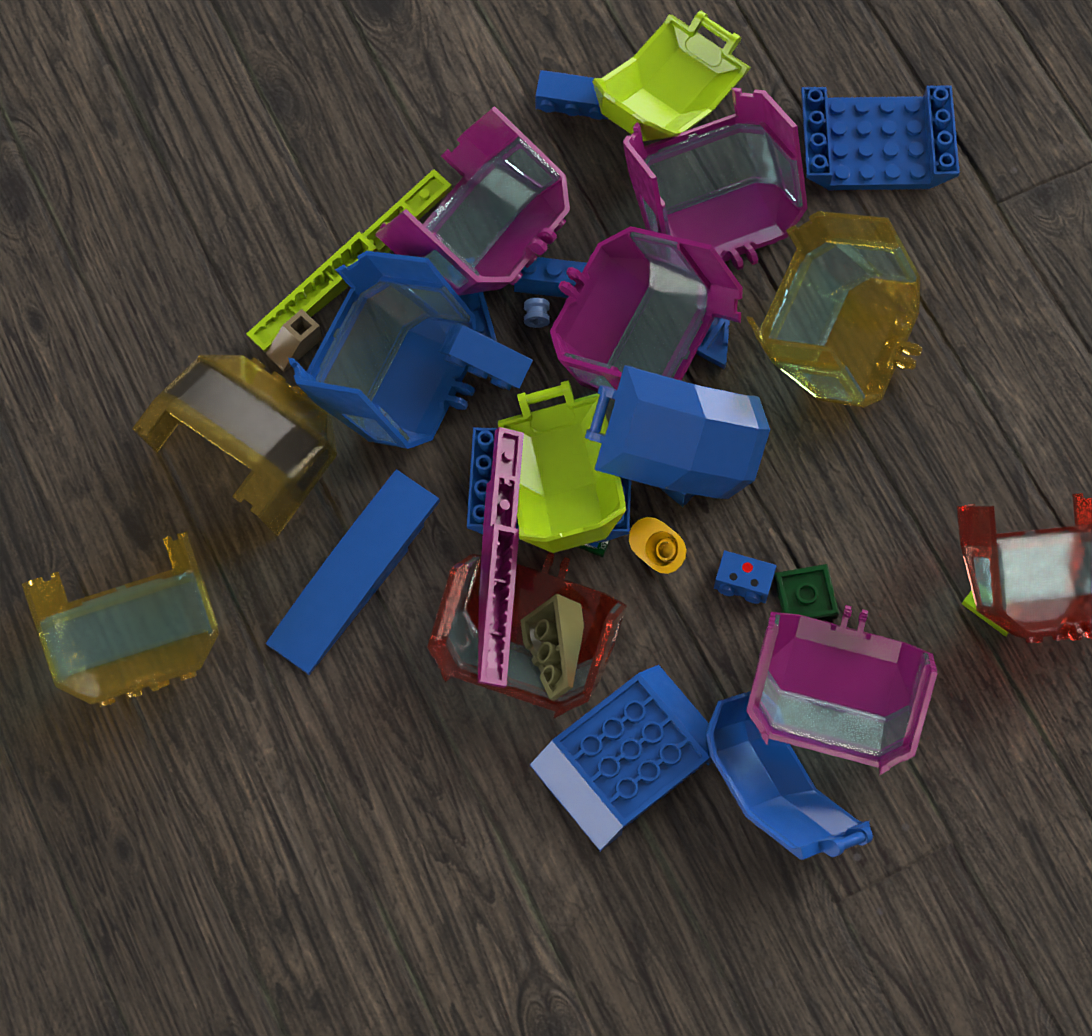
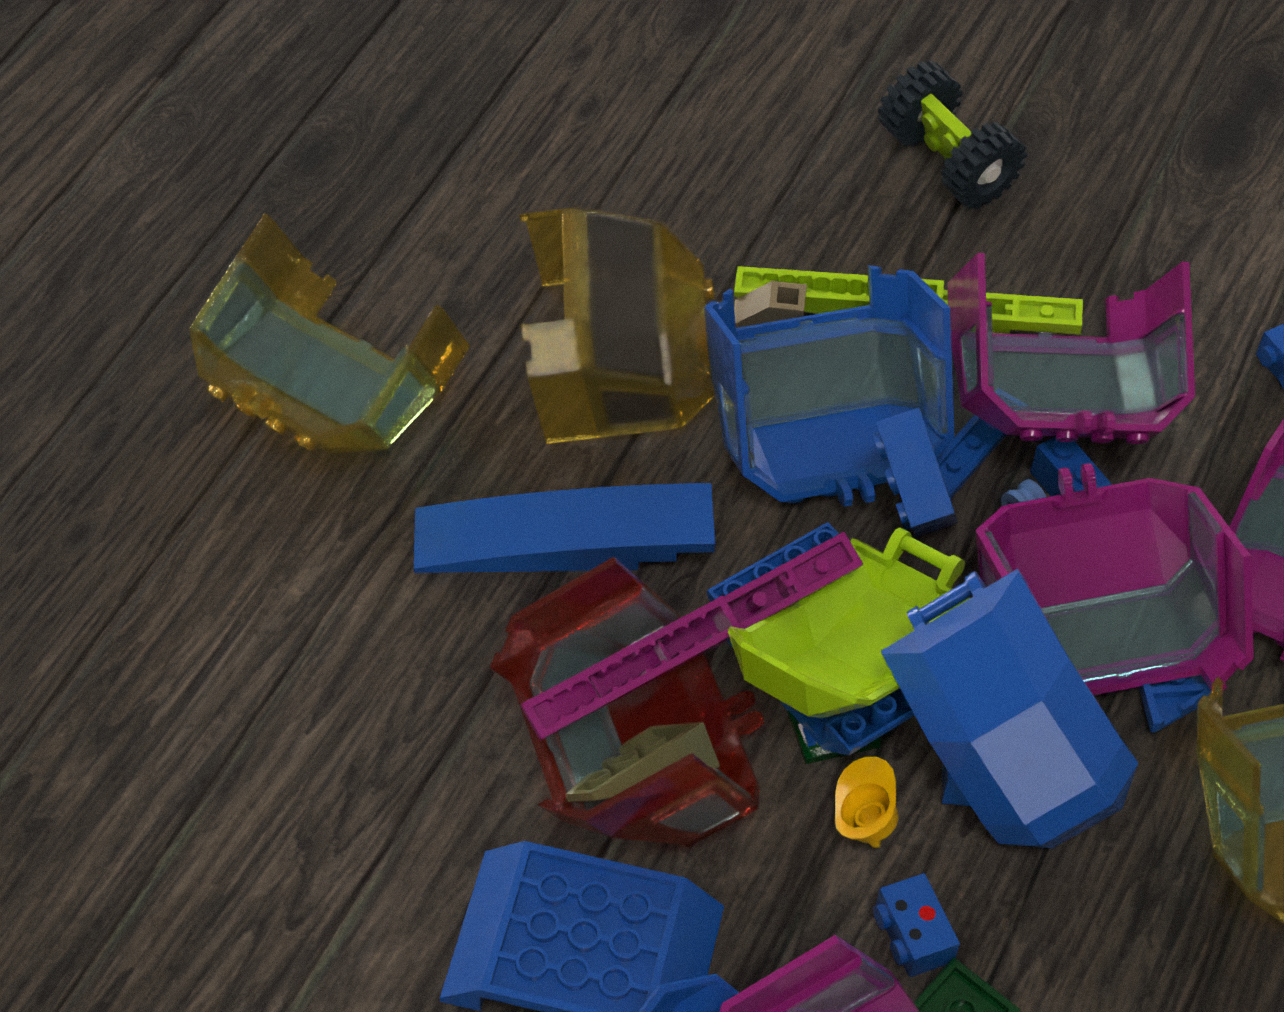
camera: 50 degrees right, 15 degrees down
none -> black plate [878,61,1027,209]

